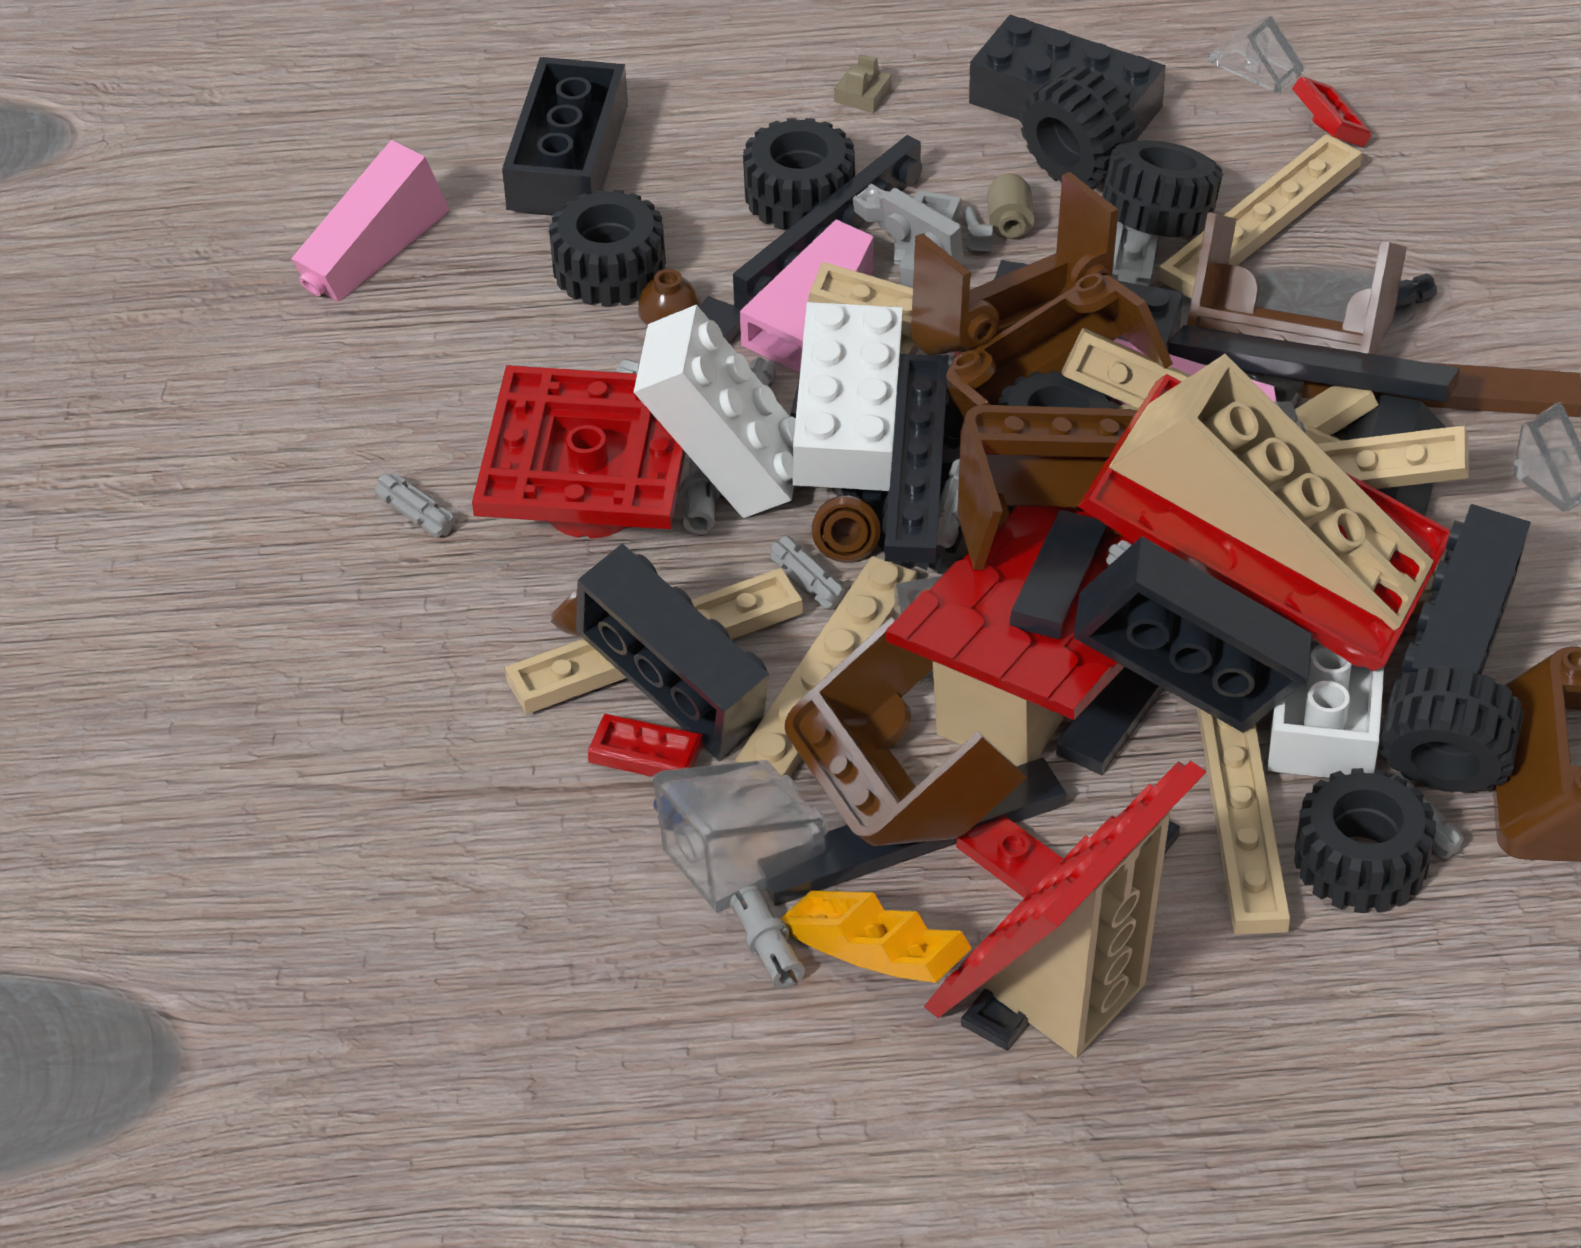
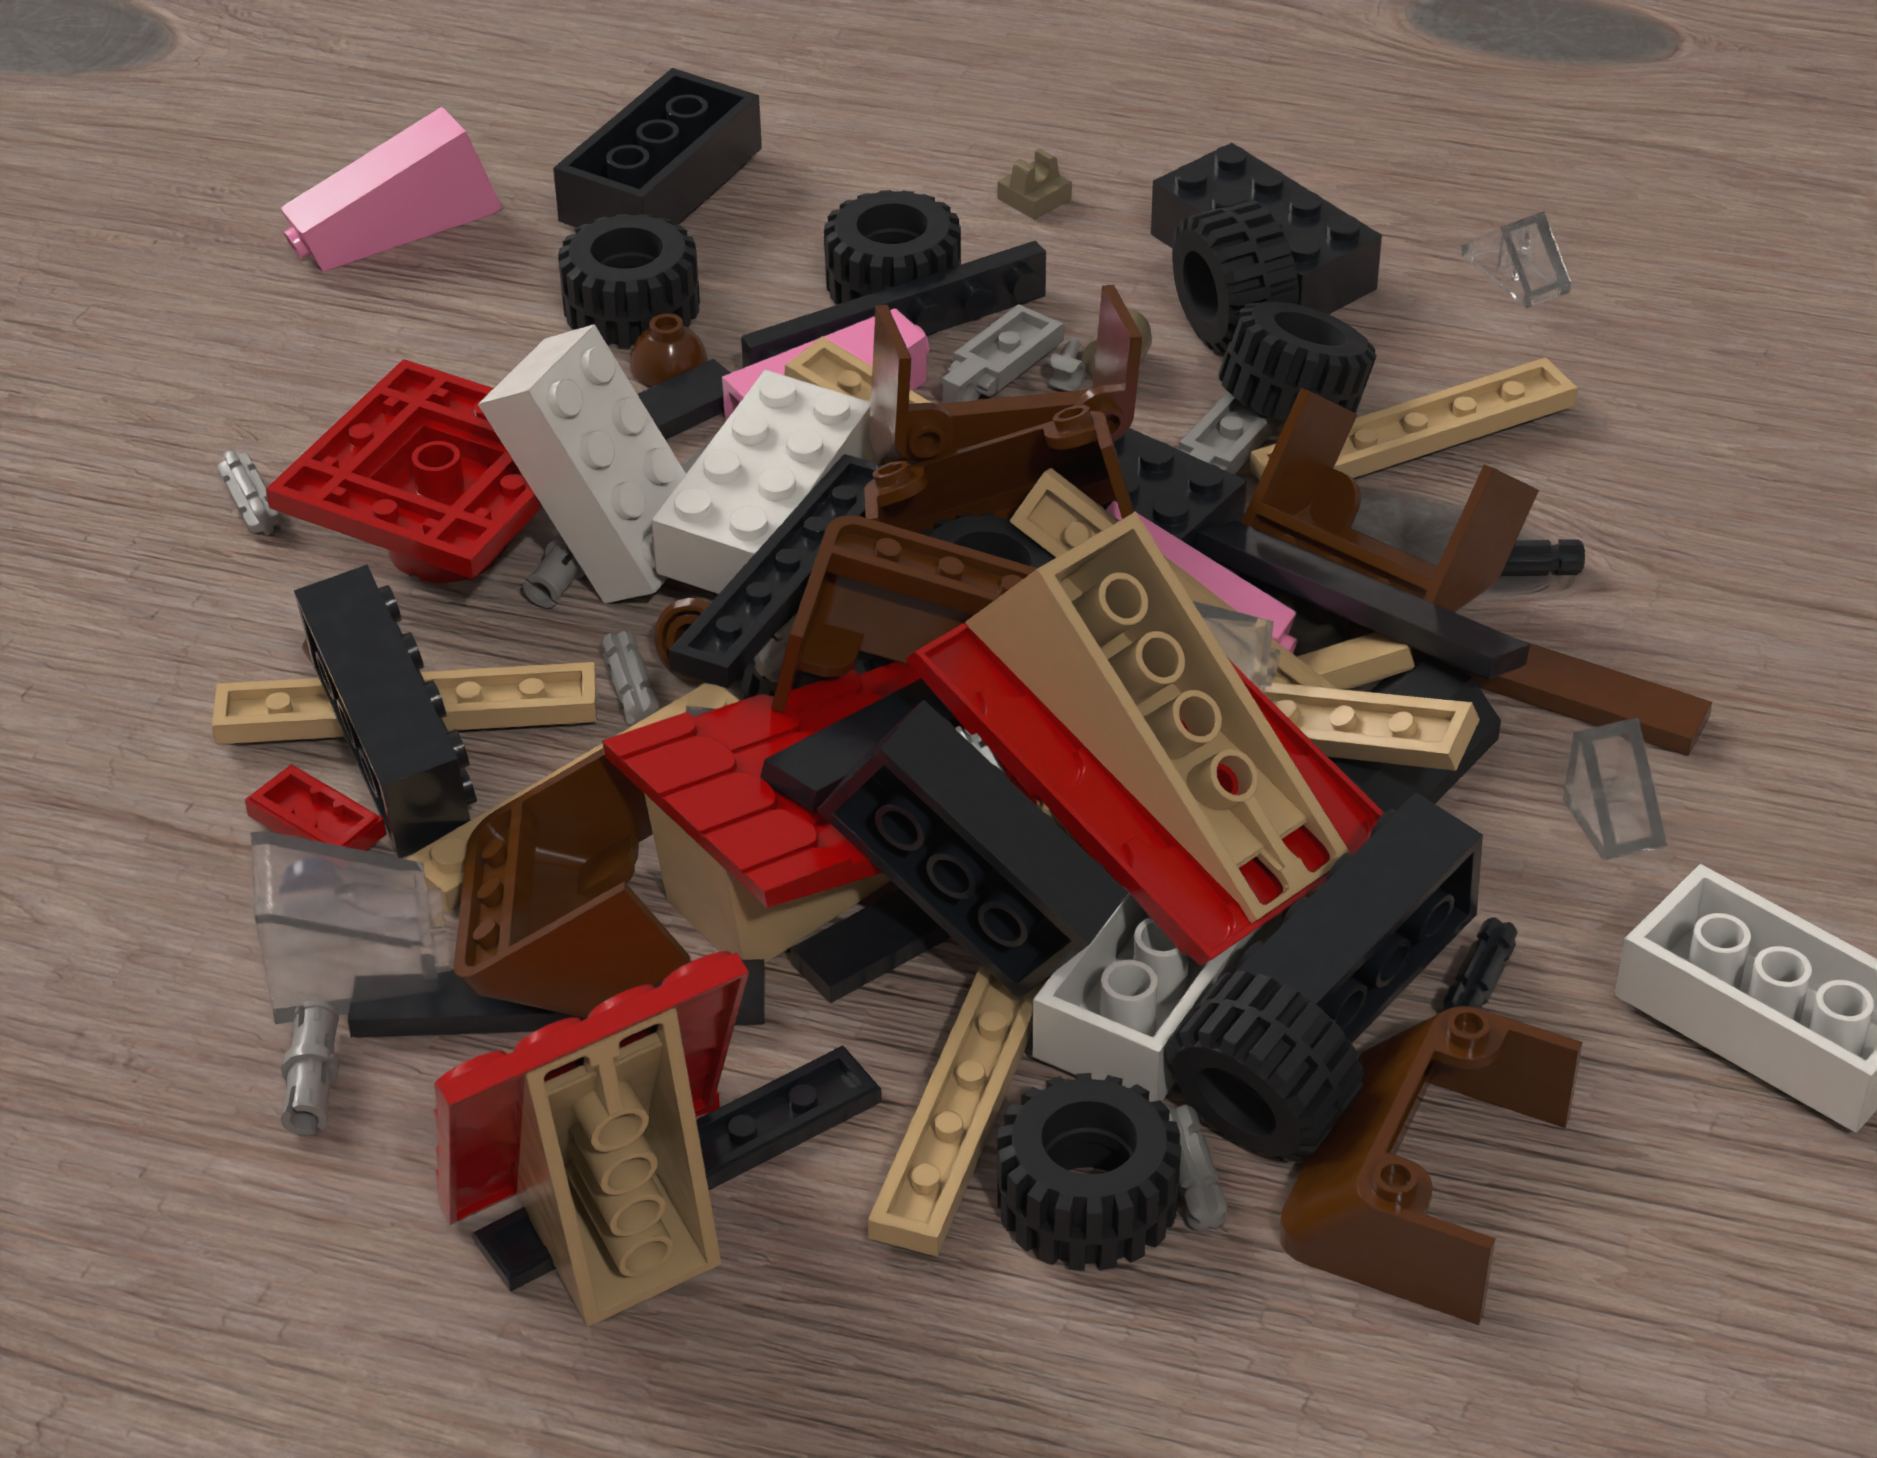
camera: 20 degrees right, 5 degrees down
light orange slope [780,891,972,983] -> none
light grey hinge [853,184,964,264] -> none
red plate [1292,77,1372,147] -> none
none -> black axle [1442,917,1518,1012]

